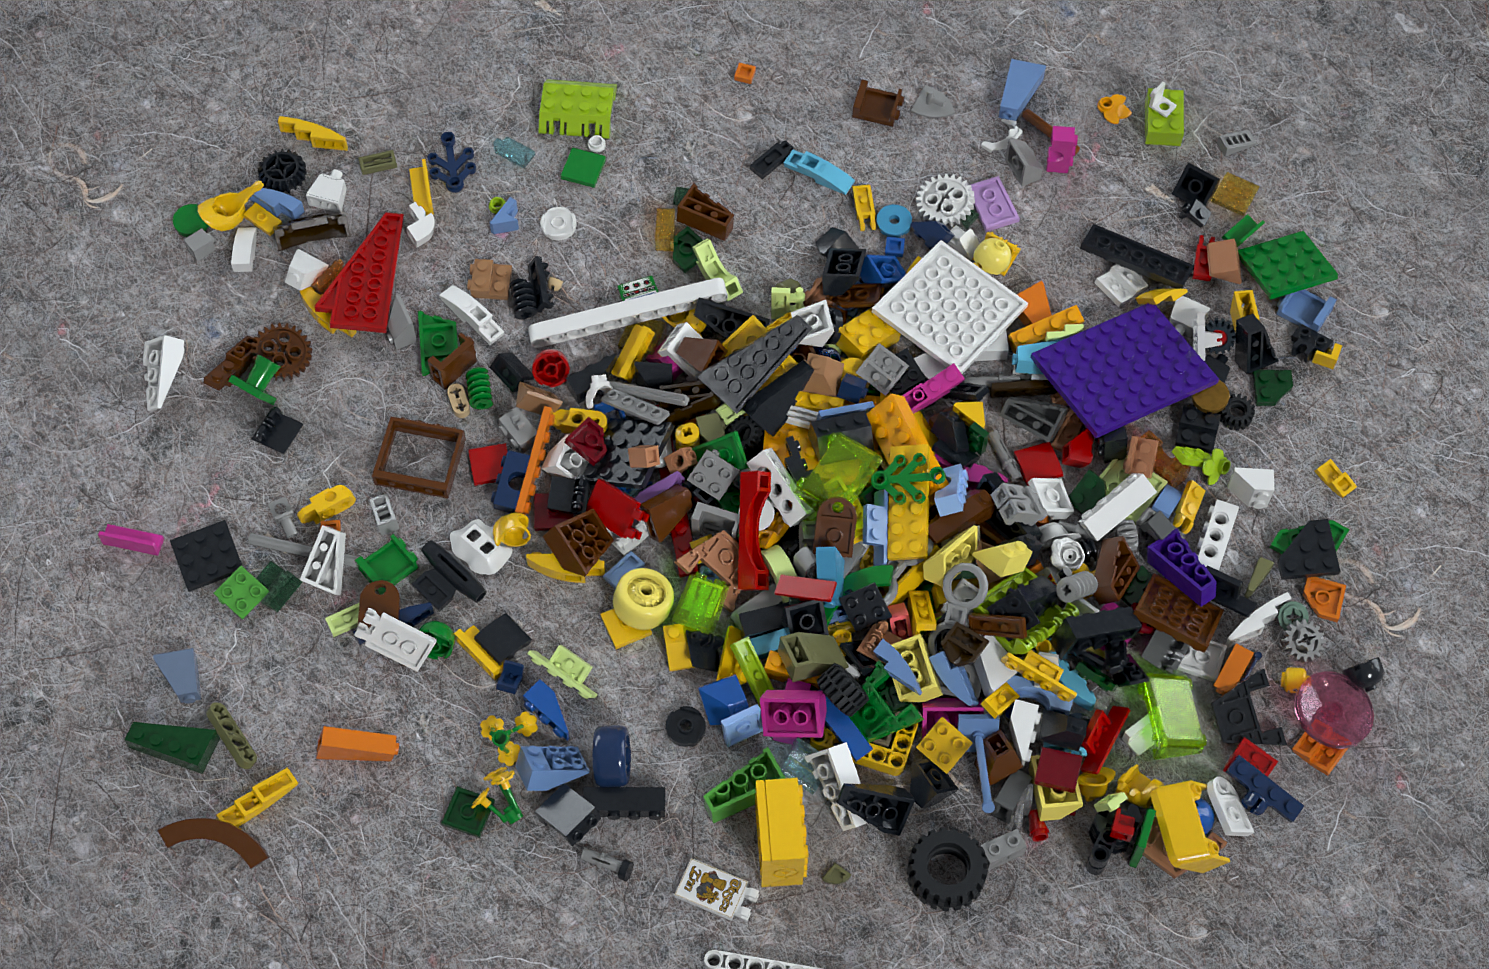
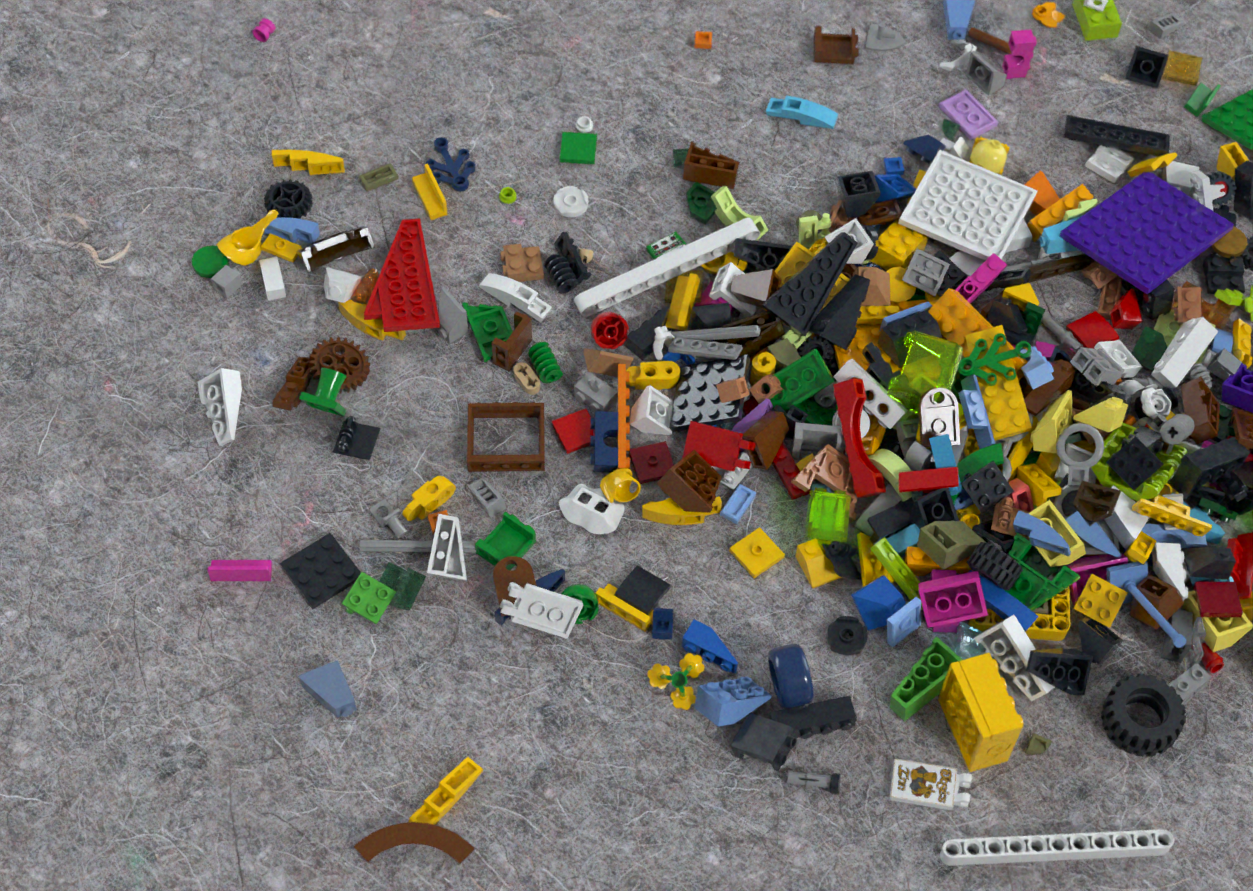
camera: 15 degrees left, 5 degrees down
dark green wedge [124,722,220,774] -> none
olive beam [206,702,257,769] -> none
white torso [306,169,346,213] -> none
orange slope [316,726,399,761] -> none
yellowish green plate [325,603,359,637] -> none
white brick [406,202,434,248] -> none
black plate [412,540,487,612] -> none
dark green plate [441,786,495,838] -> none
plant [471,767,524,825] -> none
black panel [489,353,534,392] -> none
medium blue slope [490,197,519,234] -> none
clear light blue panel [493,137,536,168] -> none
yellowish green bracket [528,645,598,699] -> none
lime slope [539,79,617,139] -> none
black hinge [547,474,590,515] -> none
dark red plate [564,417,607,466] -> none
light yellow wheel [613,568,674,630] -> none
clear yellow brick [655,208,676,251] -> none
light grey hinge [687,450,740,500] -> none
black hinge [750,140,794,180] -> none
white tile [786,406,818,429] -> none
black slope [816,227,859,258] -> none
dark blue brick [837,373,868,404] -> none
yellow hinge [852,184,876,231] -> none
dark azure tile [876,204,912,238] -> none
white gear [916,174,975,227] -> none
reddish brown tile [968,613,1027,639] -> none
dark grey wedge [999,397,1070,442] -> none
black bracket [1179,199,1212,228] -> none
red hinge [1192,235,1215,282] -> none
nougat slope [1207,239,1242,284] -> none

